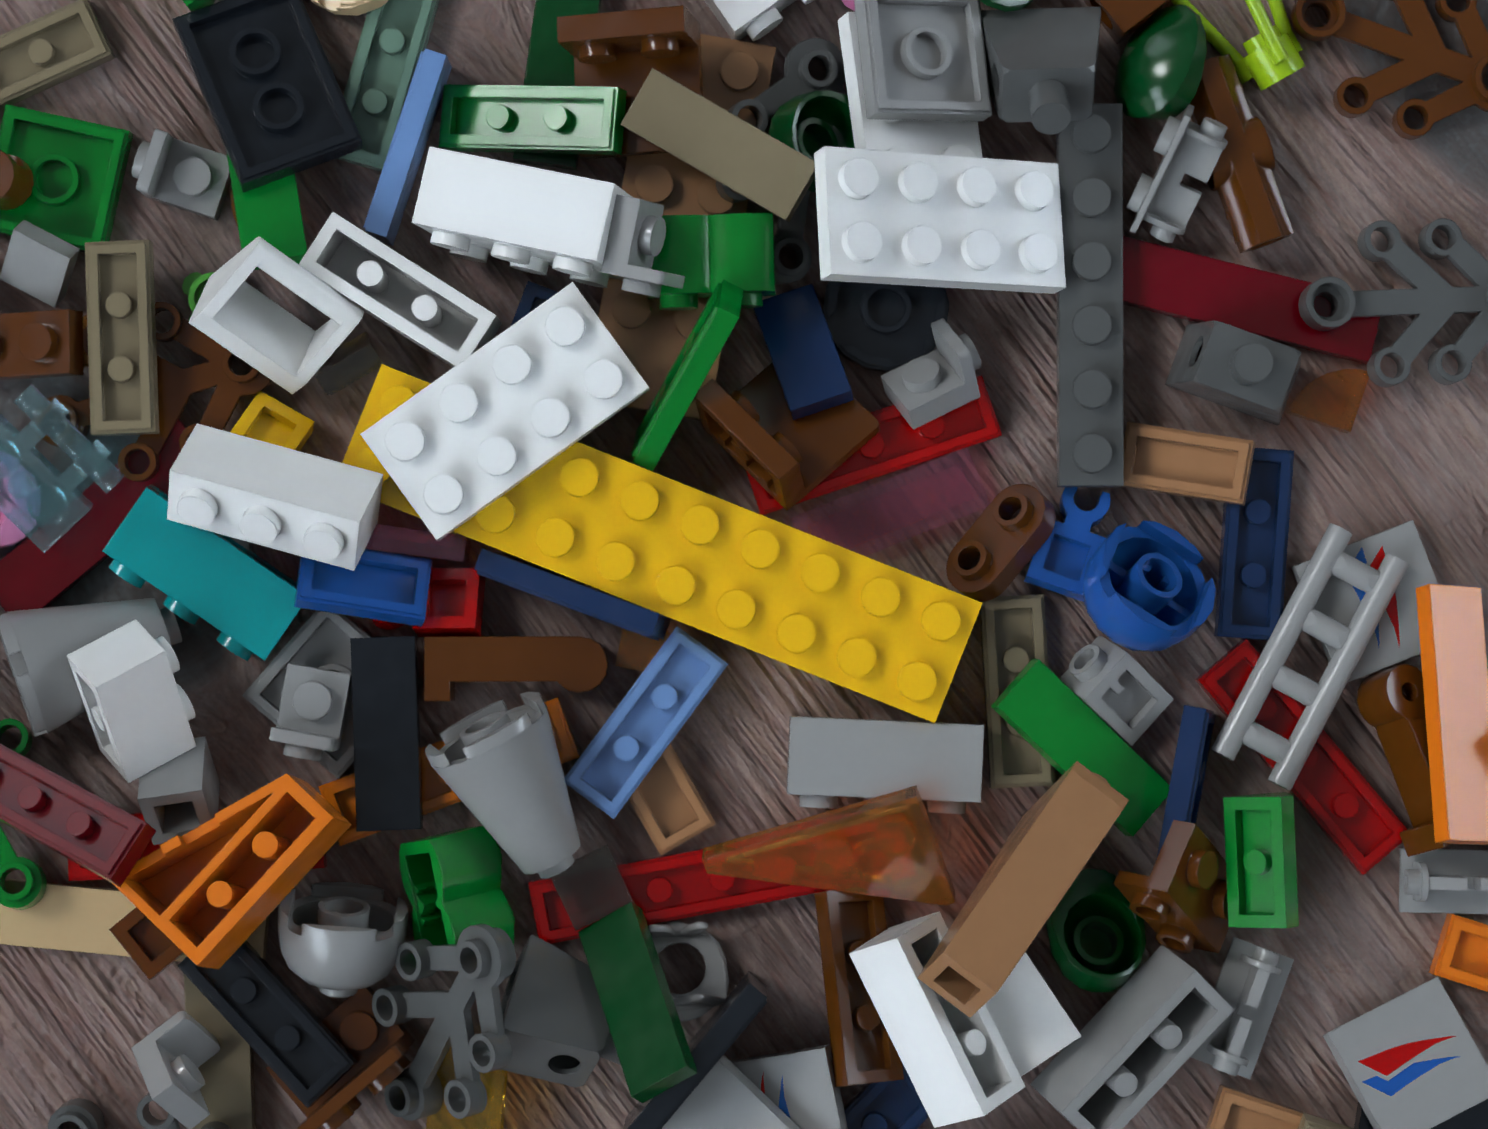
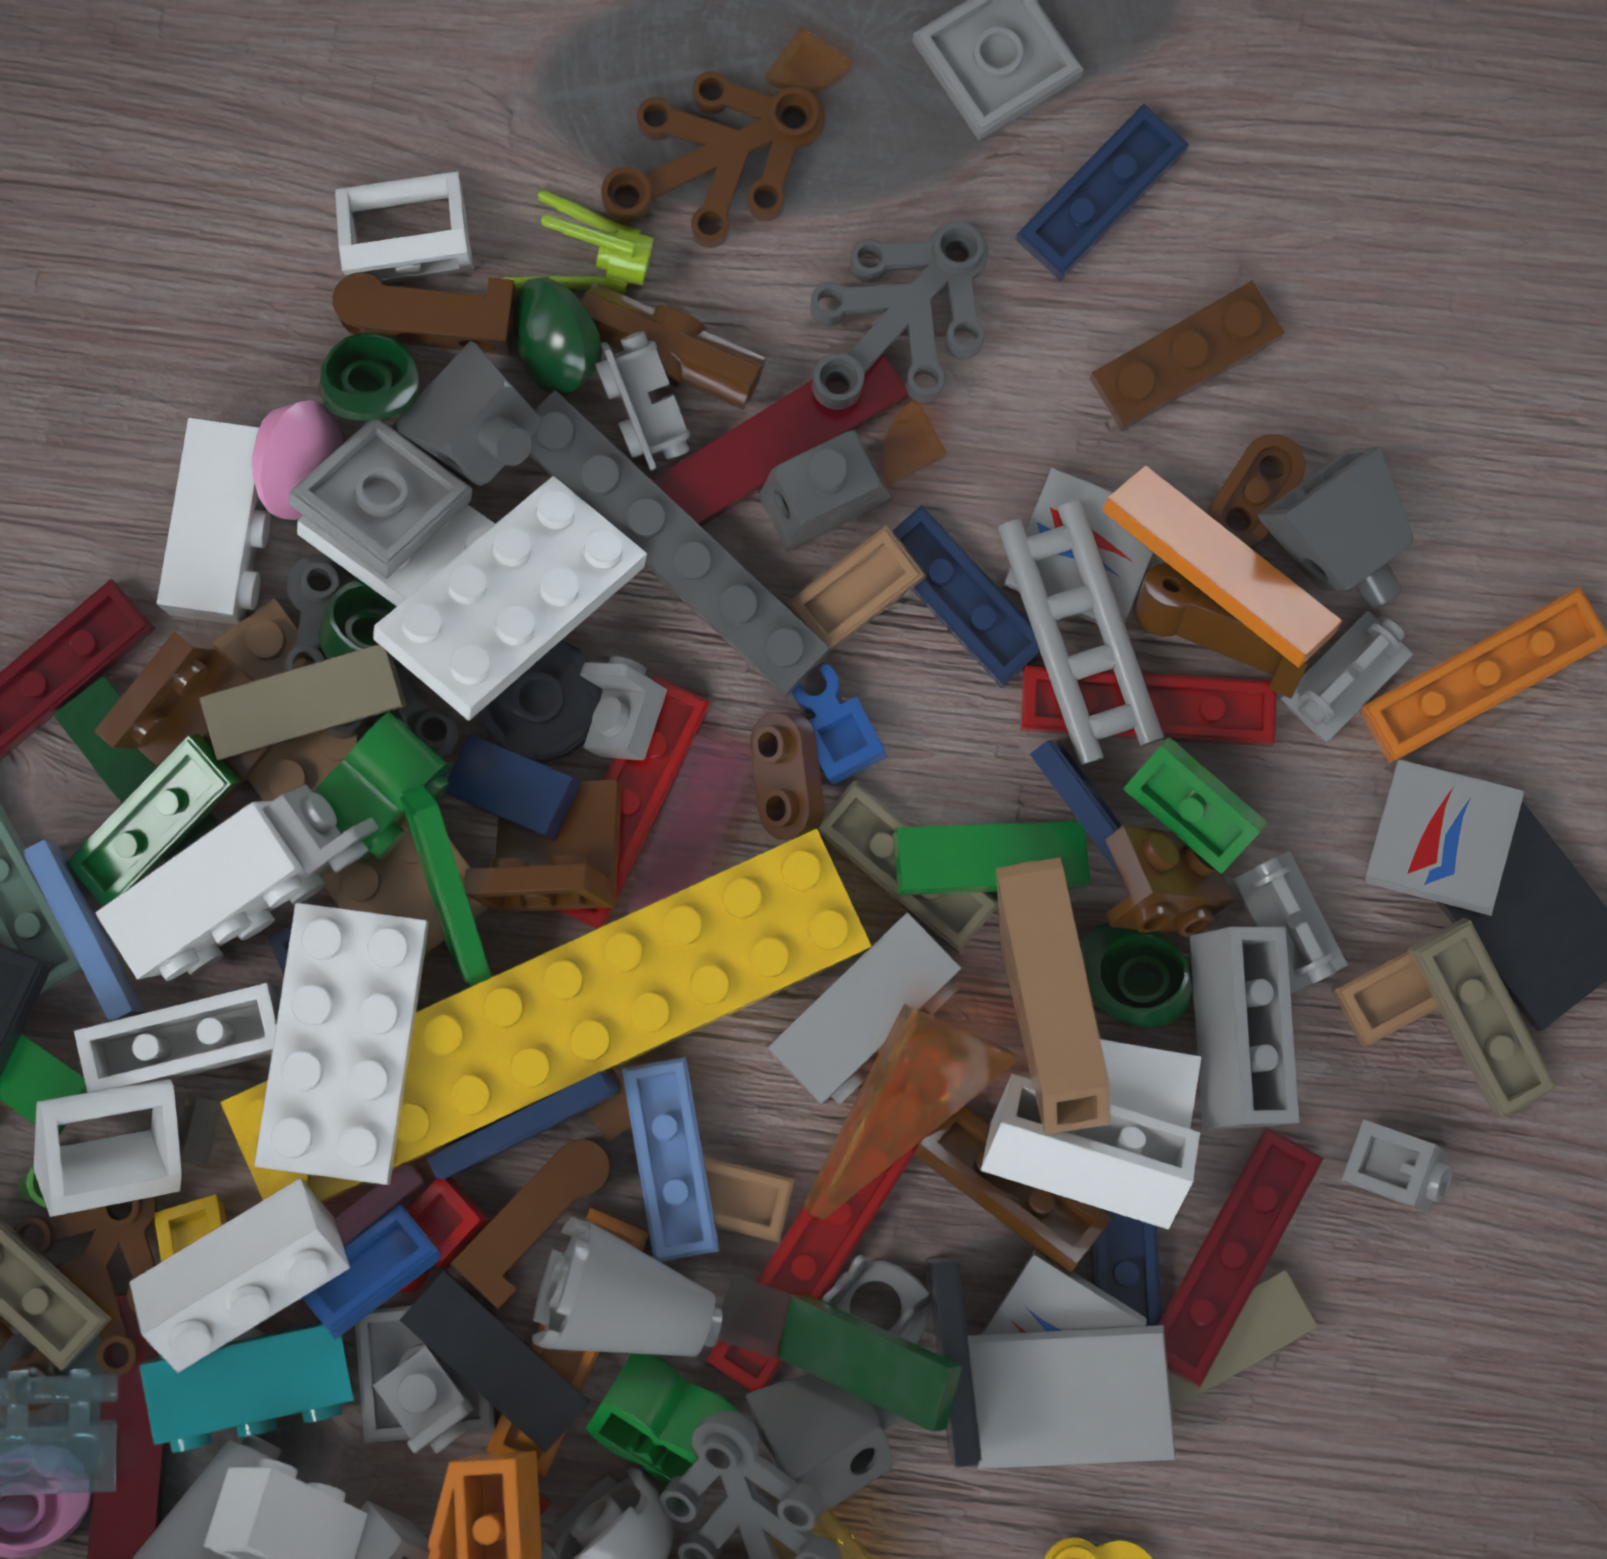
camera: 45 degrees left, 5 degrees down
light grey bracket [1060,636,1174,746] -> none
blue cylinder [1083,520,1216,652] -> none

